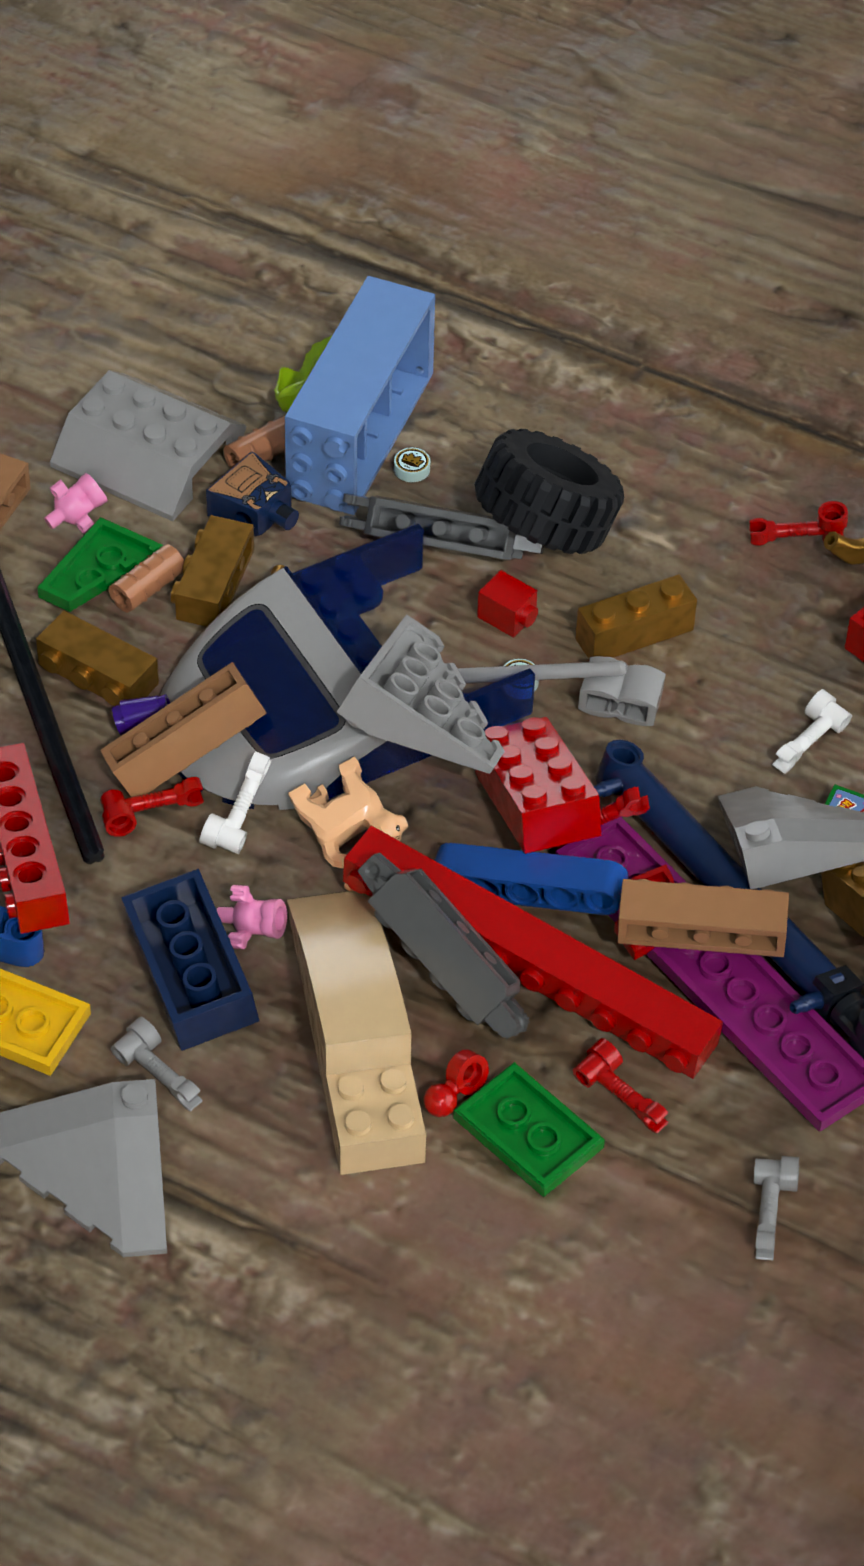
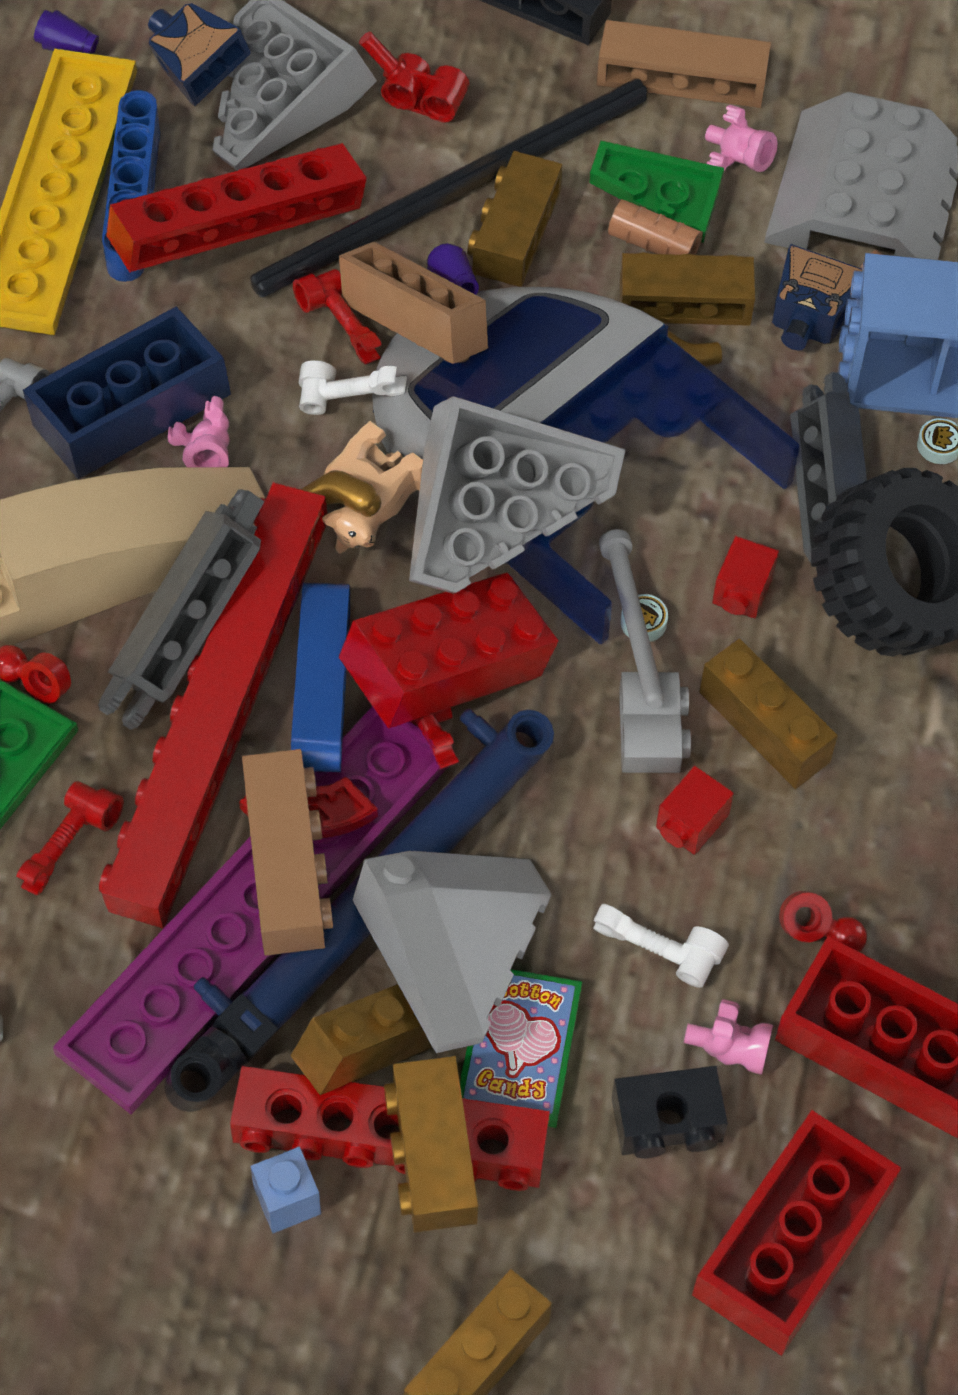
camera: 75 degrees right, 10 degrees up
none -> pearl gold arm [300,470,381,517]
none -> red brick [656,766,734,855]
none -> red plate [779,891,867,952]

